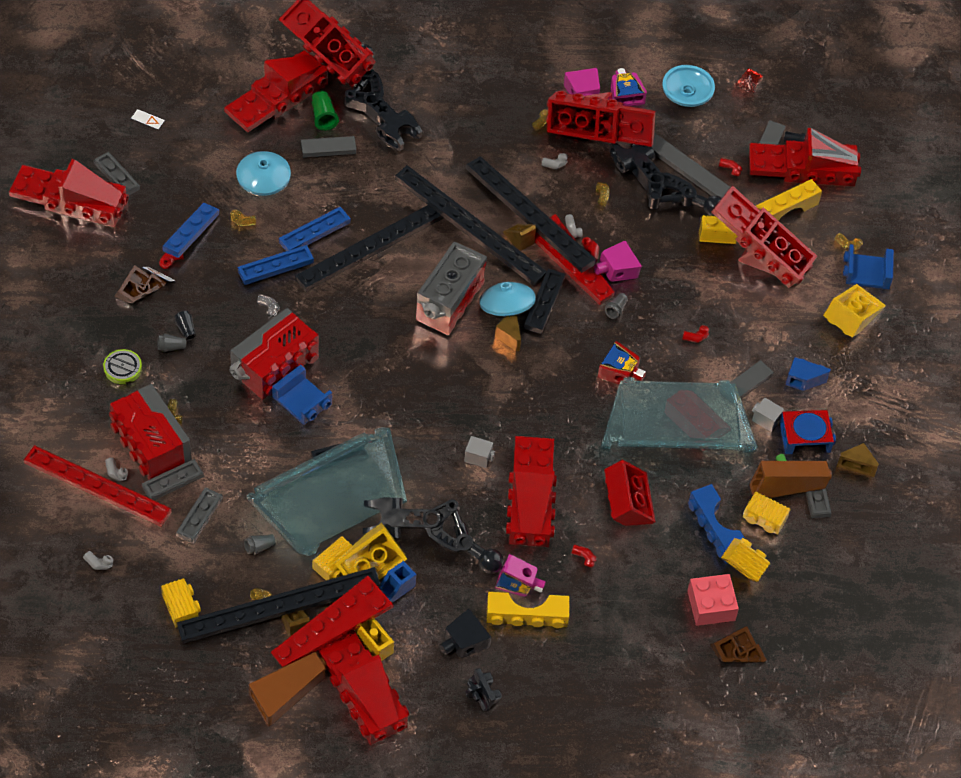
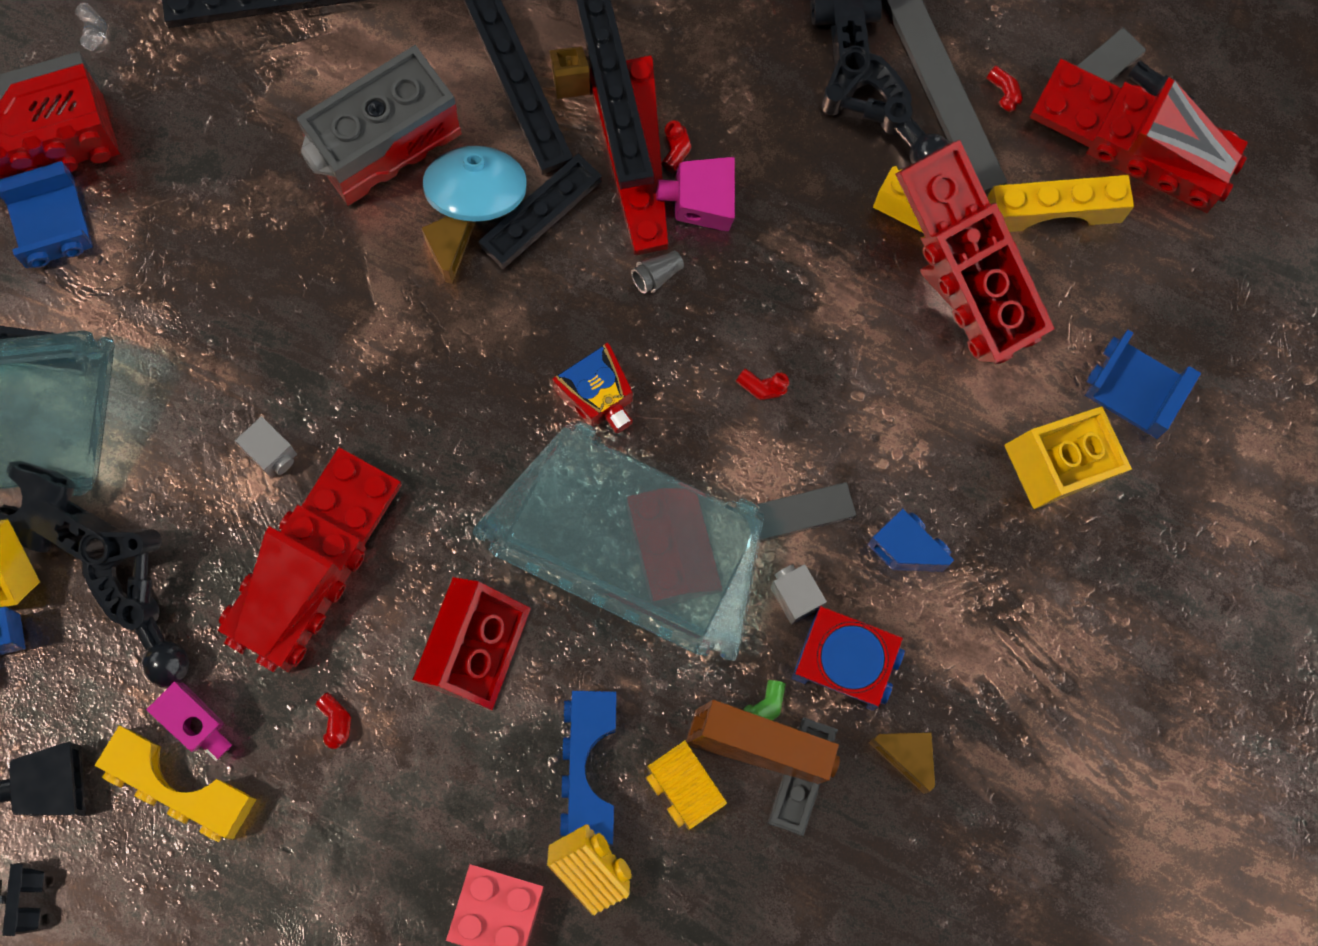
camera: 25 degrees right, 20 degrees up
light grey arm [565,214,583,239] -> none
clear yellow arm [596,182,610,206] -> none
clear yellow arm [835,233,863,251] -> none

